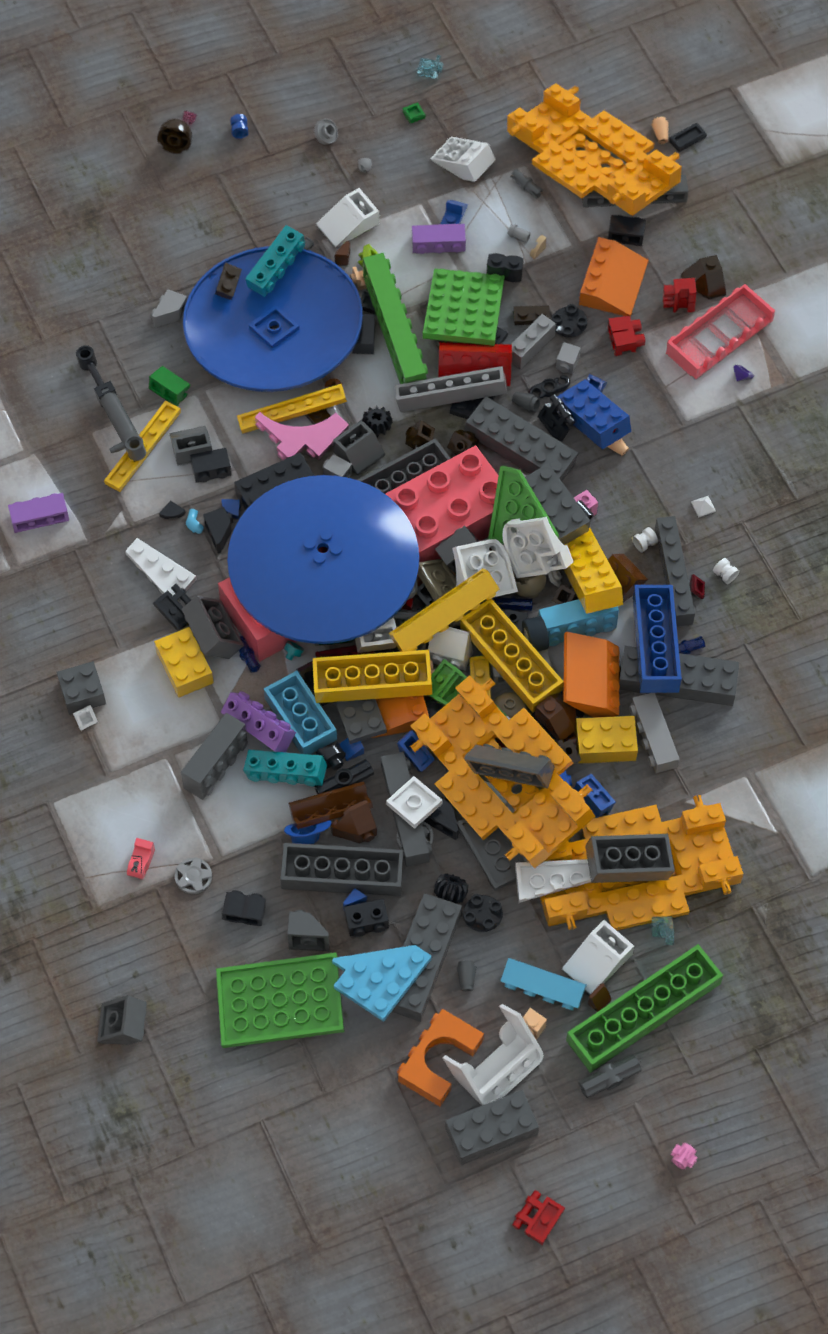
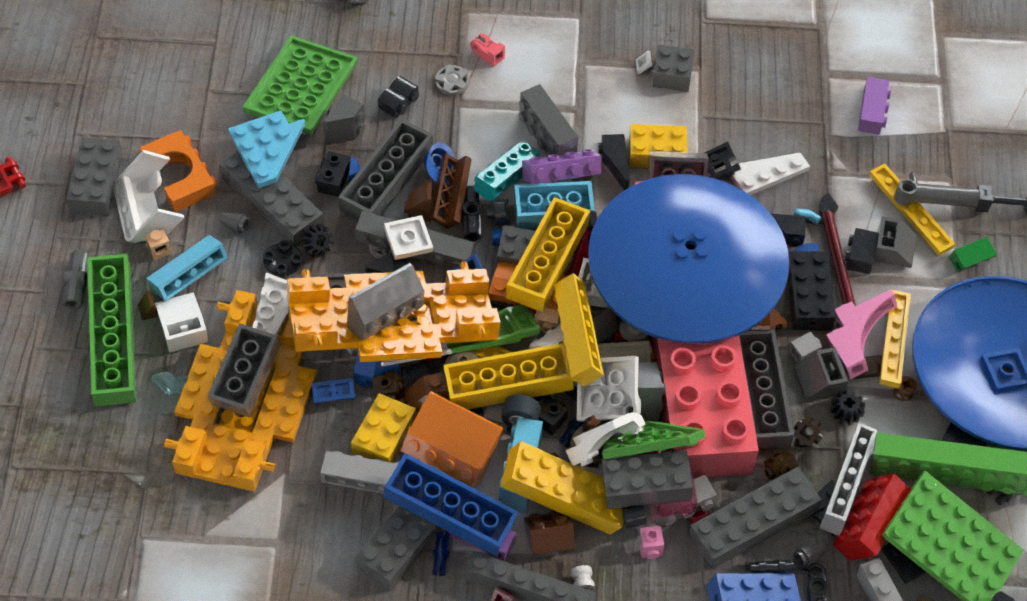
camera: 115 degrees right, 5 degrees down
none -> reddish brown axle [582,415,601,430]
none -> black slope [598,134,630,191]
none -> dark red axle [822,211,856,306]

